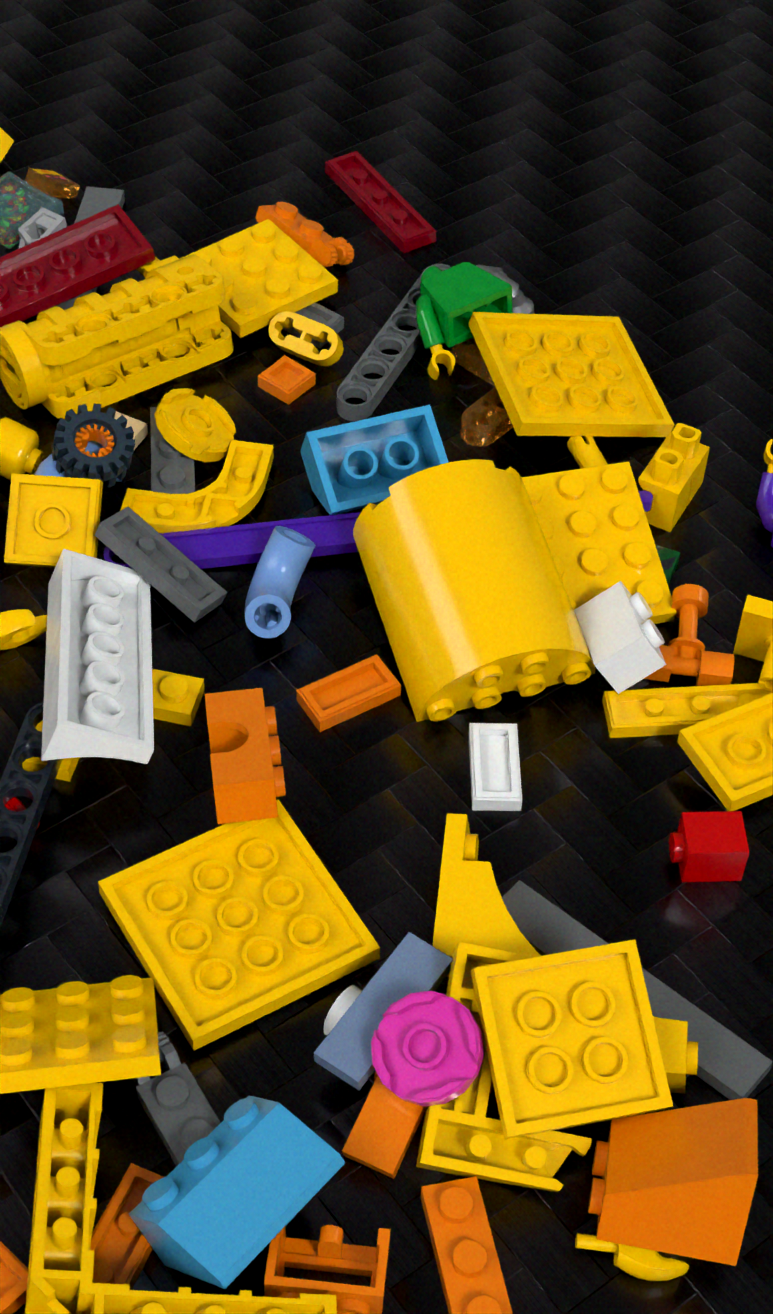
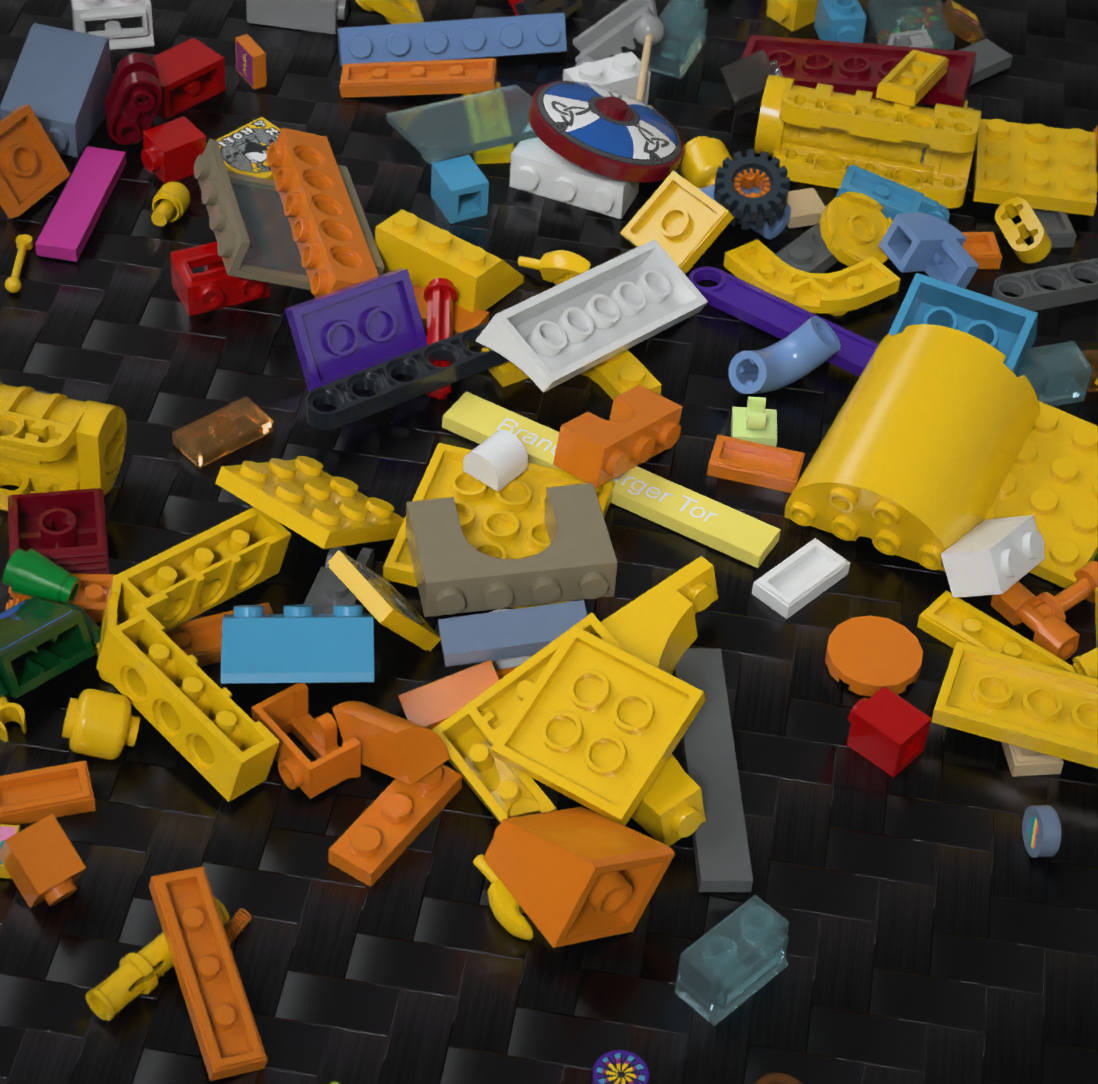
camera: 45 degrees right, 5 degrees down
dark grey plate [95,507,227,623] -> none
dark pink tile [371,991,484,1106] -> none
none -> yellow tile [327,550,440,651]
none -> orange brick [332,701,449,785]
none -> dark tan arch [406,483,618,617]
none -> light yellow tile [442,391,781,568]
none -> white brick [463,430,528,492]
none -> yellowish green tile [731,396,777,447]
none -> orange tile [825,615,923,697]
none -> dark azure hinge [836,164,950,222]
none -> yellow tile [876,50,949,107]
none -> medium blue brick [878,213,979,288]
none -> clear light blue brick [1018,341,1092,406]

